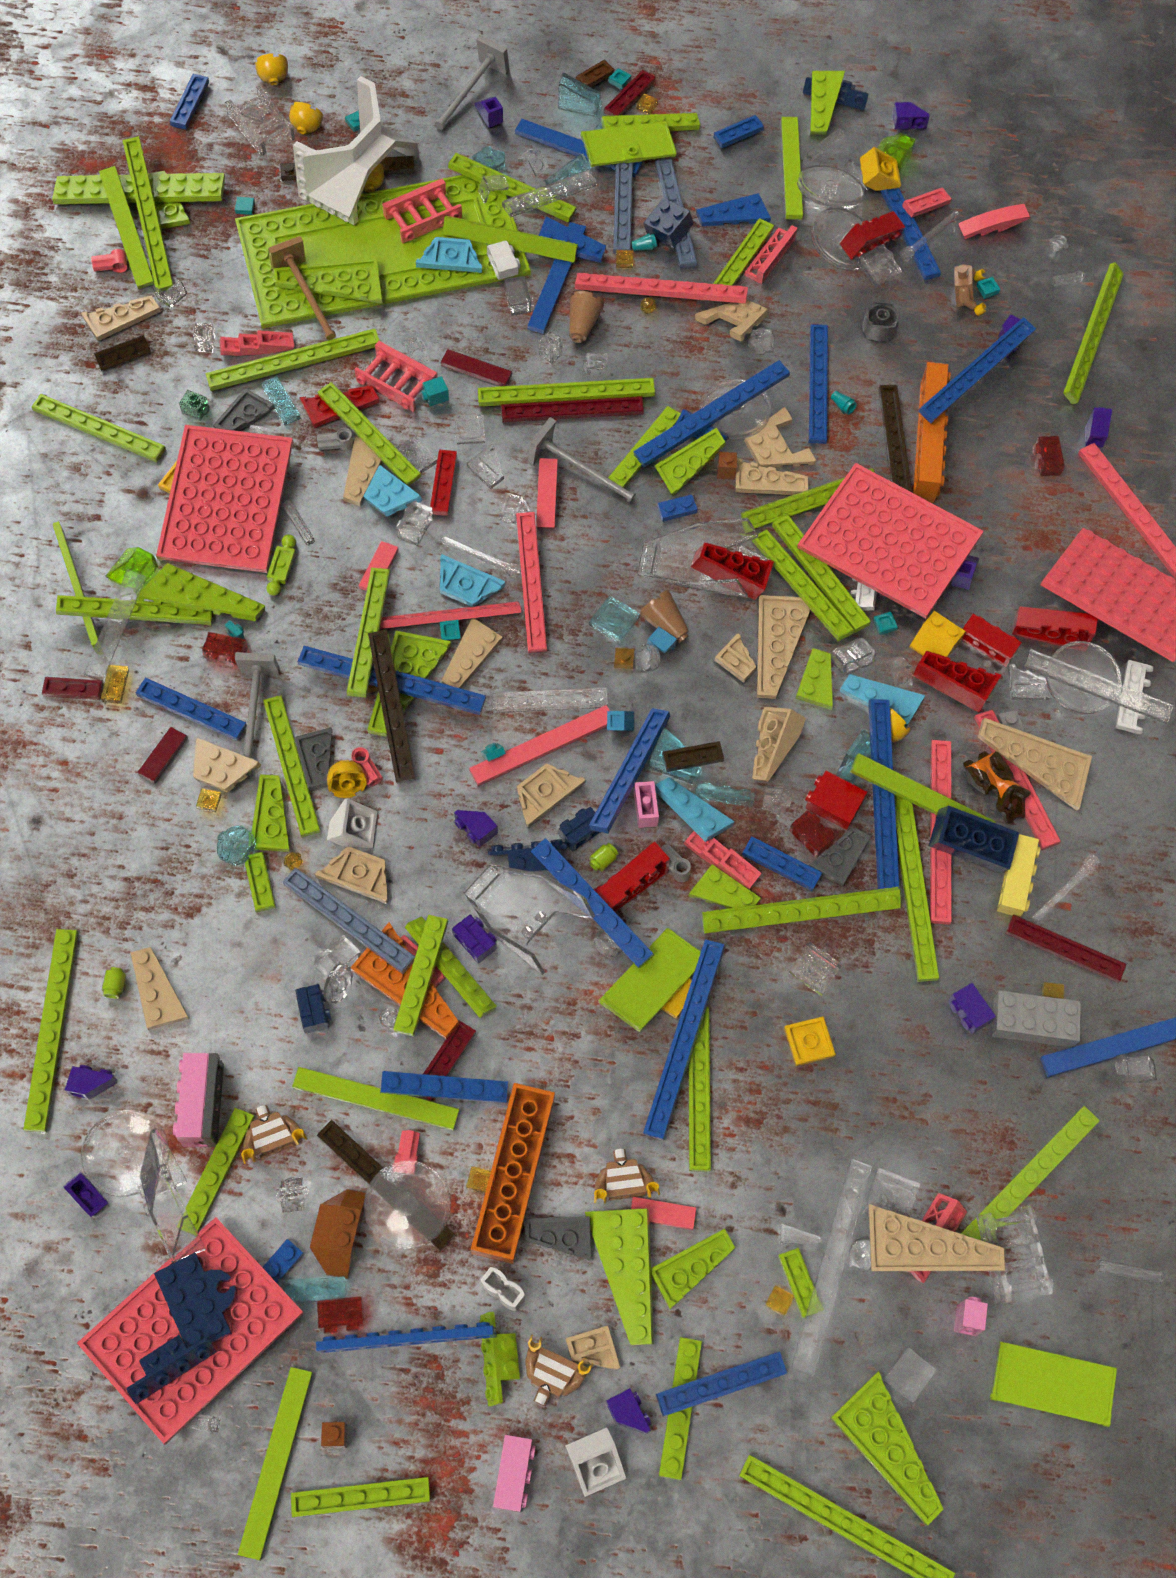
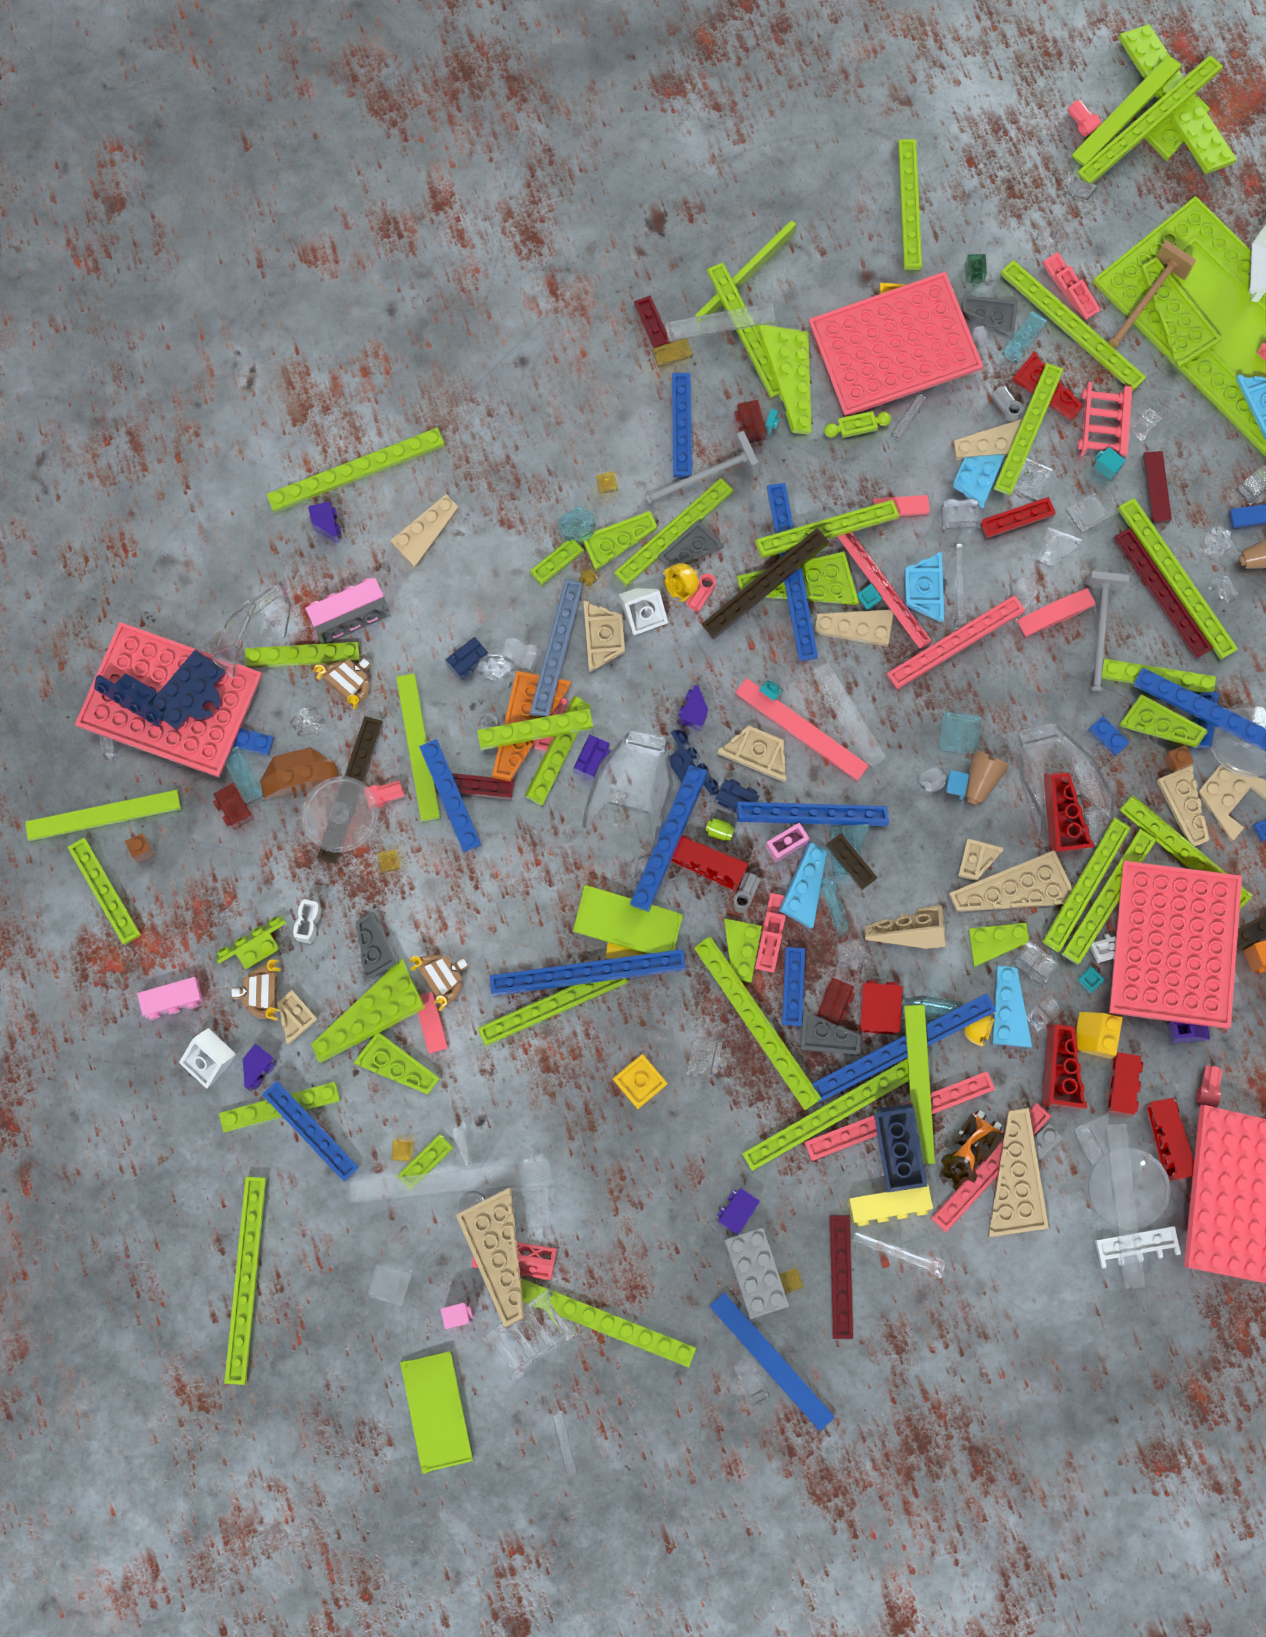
camera: 65 degrees right, 10 degrees up
dark purple slope [63,1172,108,1217] -> none
tan wing [81,295,161,341] -> none
clear dish [81,1110,169,1197] -> none
dark brown plate [94,335,151,371] -> none
lime brick [101,967,126,999] -> none
clear neon green slope [105,547,158,594] -> none
dark red tile [137,727,188,784] -> none
tan wing [193,738,261,792] -> none
teal tile [235,197,255,215] -> none
blue plate [316,1322,496,1354] -> none
orange brick [471,1083,555,1265] -> none
dark azure panel [607,711,634,731] -> none
pearl gold plate [614,648,634,669] -> none
lime wing [830,1371,944,1526] -> none
none -> coral piece [1196,1066,1223,1108]

